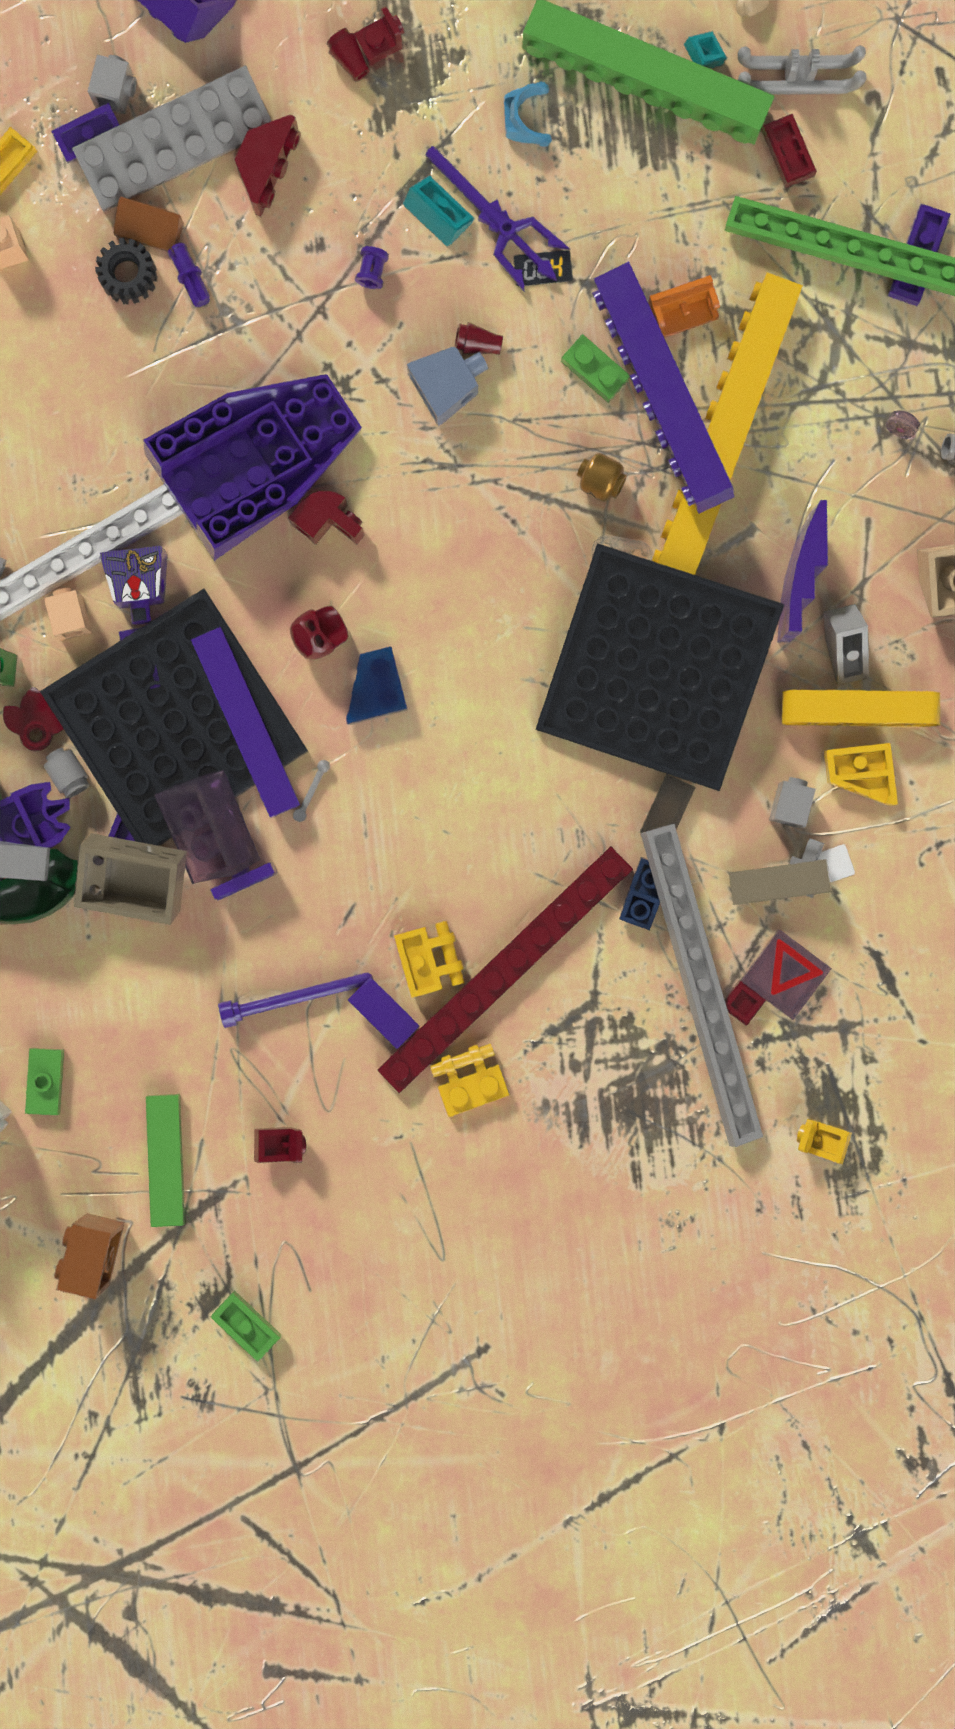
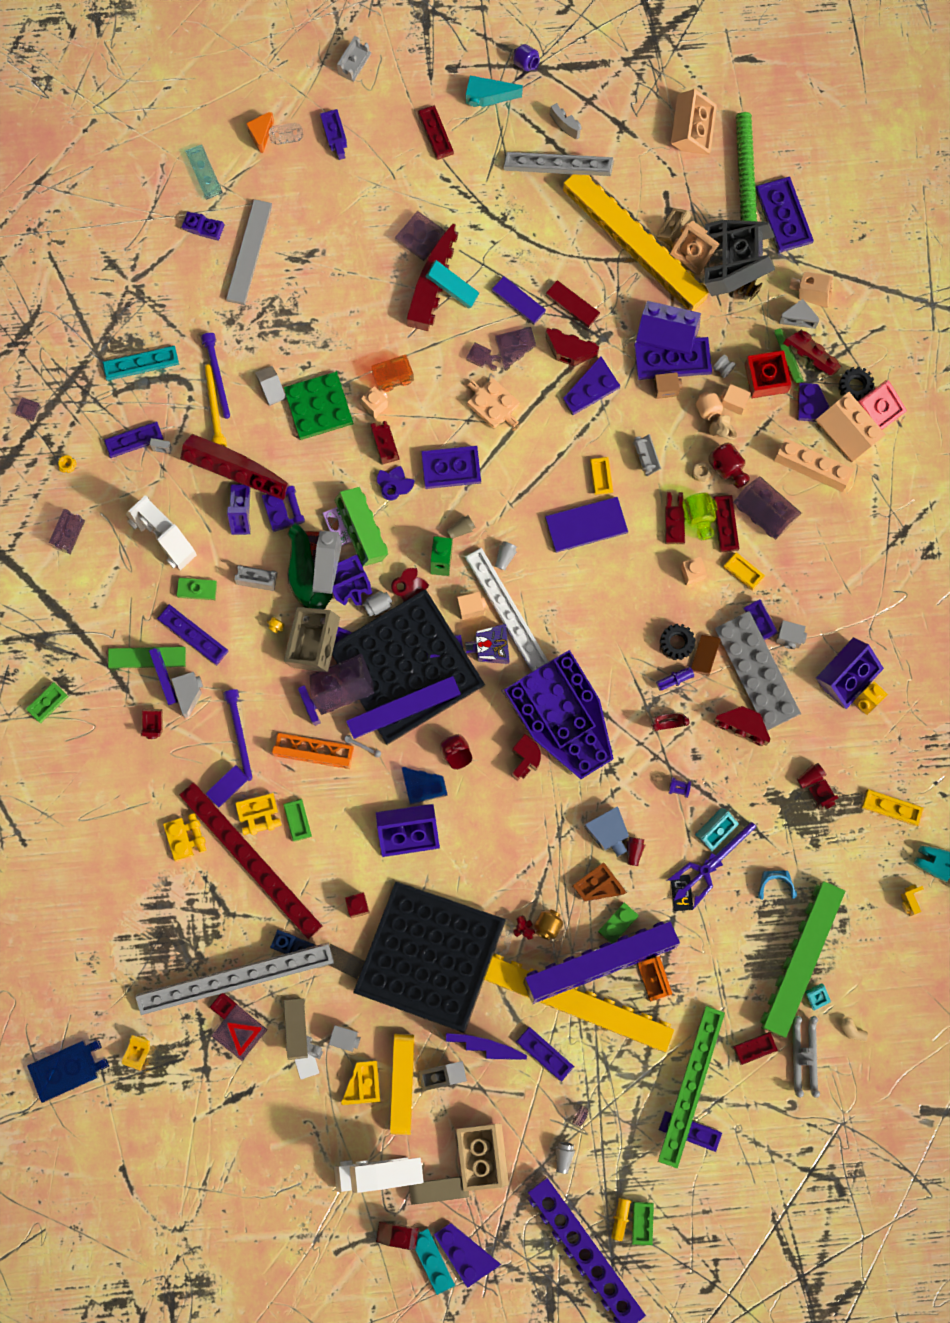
camera: 90 degrees right, 10 degrees down
dark orange brick [54,1213,125,1299] -> none
none -> clear blue tile [27,1040,110,1103]
none -> dark purple tile [149,648,178,705]
none -> dark purple tile [157,604,229,666]
none -> light grey slope [172,672,203,718]
none -> light grey hinge [234,565,278,591]
none -> yellow plate [267,617,285,633]
none -> orange fence [272,733,354,769]
none -> bright green tile [283,799,312,842]
none -> dark red brick [345,892,370,919]
none -> dark purple slope [376,804,440,857]
none -> dark red plant [513,915,536,940]
none -> dark purple tile [516,1027,575,1082]
none -> dark orange wing [572,862,627,902]
none -> dark red helmet [651,712,690,731]

